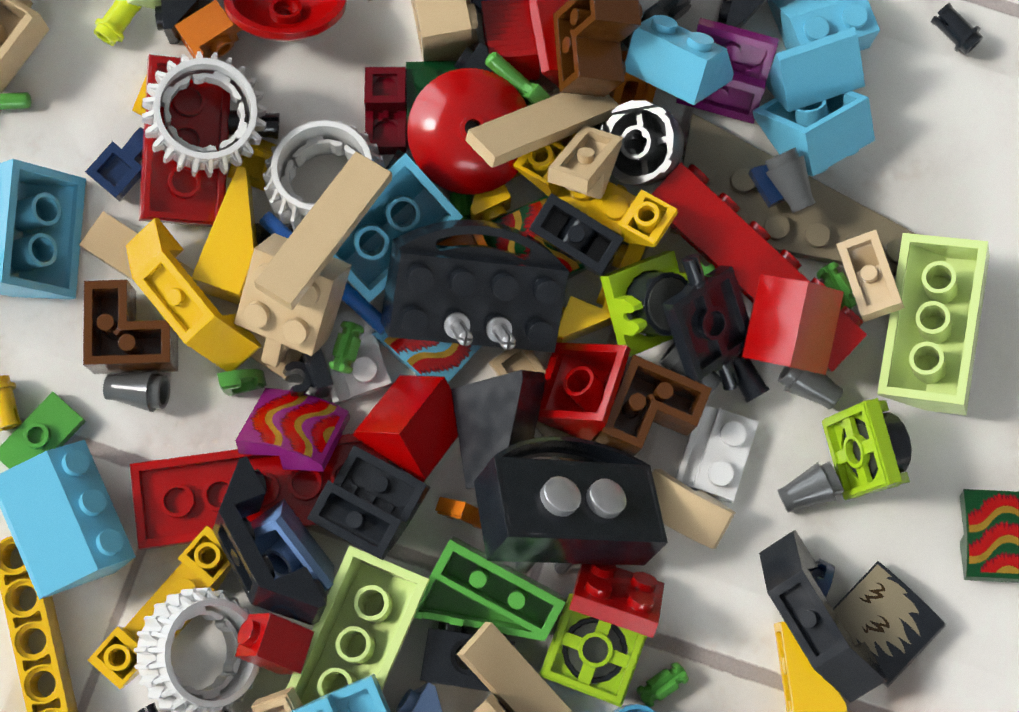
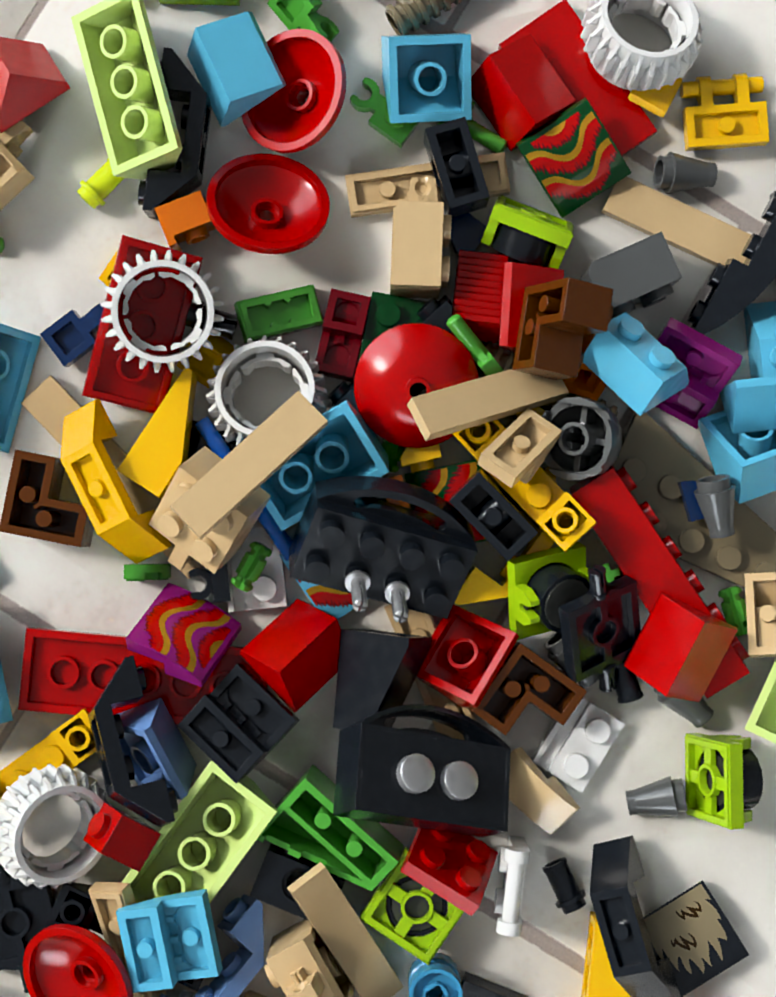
camera: 20 degrees right, 10 degrees up
dark grey cone [103,370,170,412] -> none
orange tile [435,497,482,530] -> none
bright green piece [636,662,689,707] -> none
dark blue tile [811,559,835,598] -> none
none -> bright green plate [234,284,324,344]
none -> white plate [494,836,530,937]
none -> black pin [542,857,586,914]

